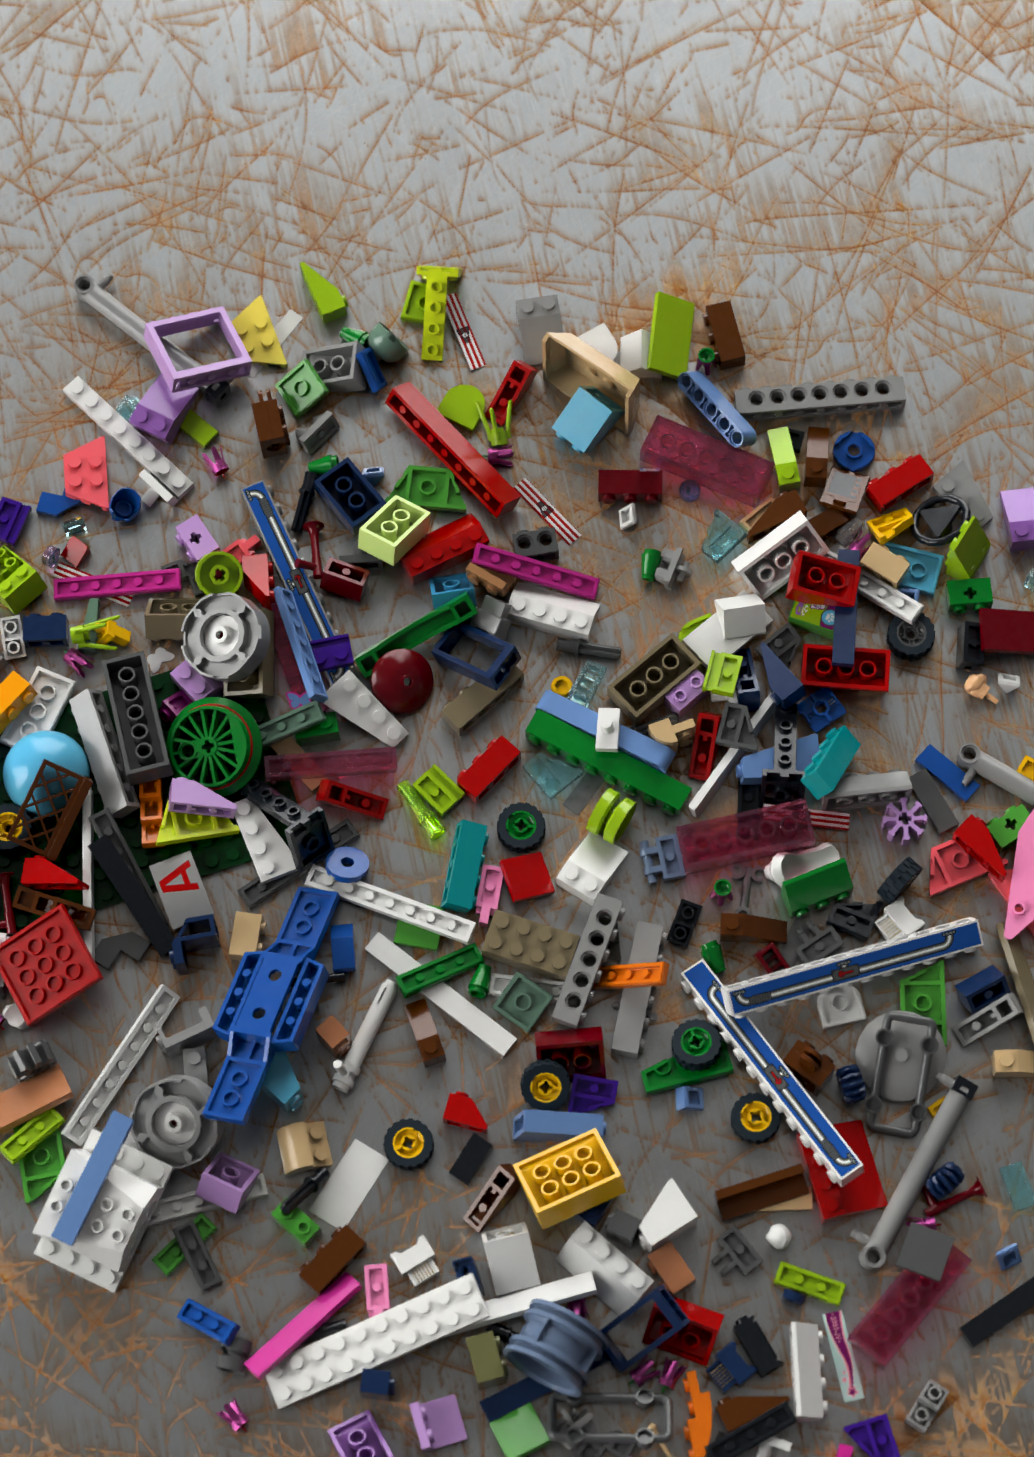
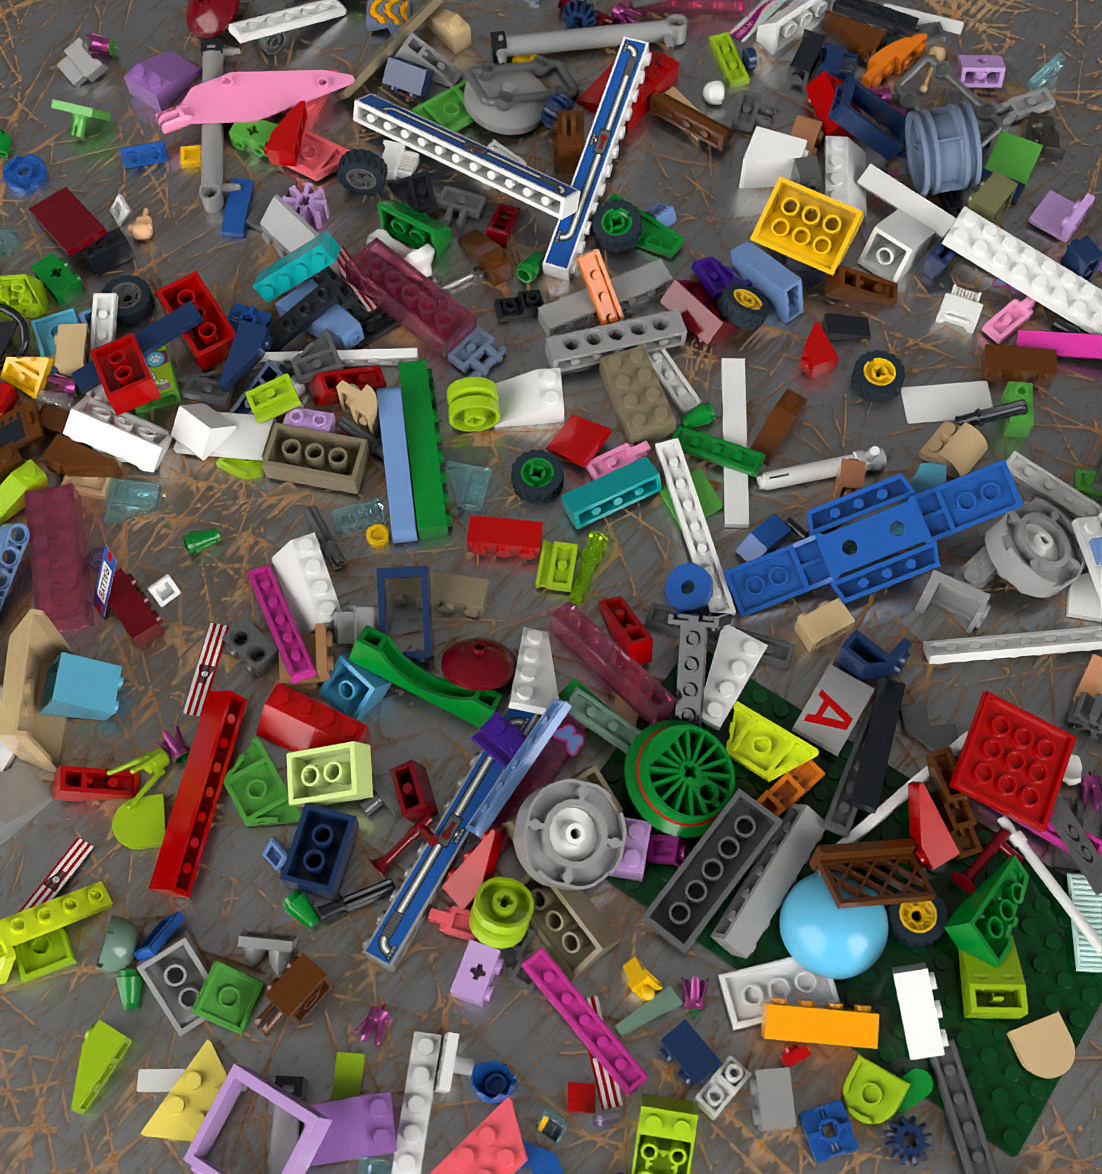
camera: 130 degrees left, 5 degrees down
lime plant [70,615,120,651] -> none
white sticker [147,648,175,673] -> none
lavender slope [168,777,237,819] -> none
lavender slope [195,1151,260,1214] -> none
sand green tile [492,971,554,1033] -> none
white tile [595,708,621,752] -> none
light grey hips [654,547,693,591] -> none
green piece [710,879,733,906] -> none
black wheel [730,1092,781,1145] -> none

